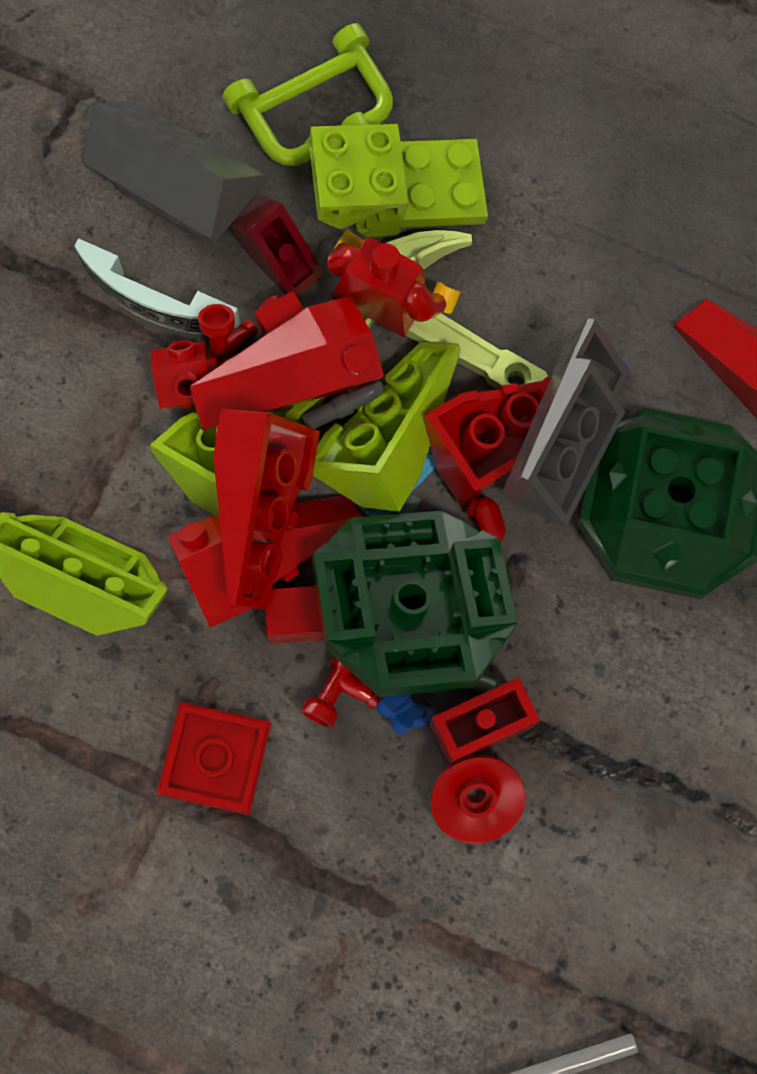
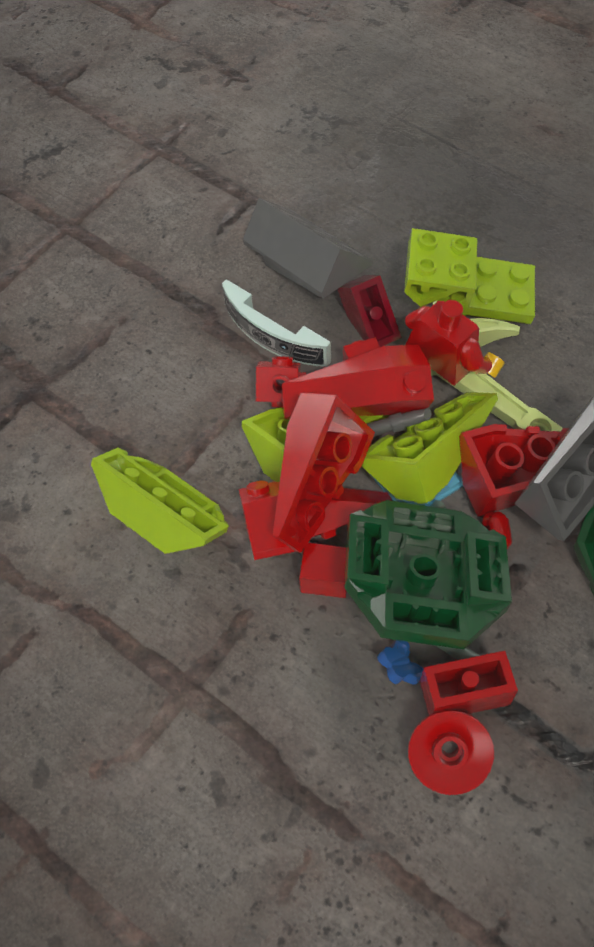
camera: 20 degrees right, 15 degrees down
red tile [157,702,272,816] -> none
red piece [198,304,258,367] -> none
lime bar [222,23,393,166] -> none
red piece [299,657,381,729] -> none

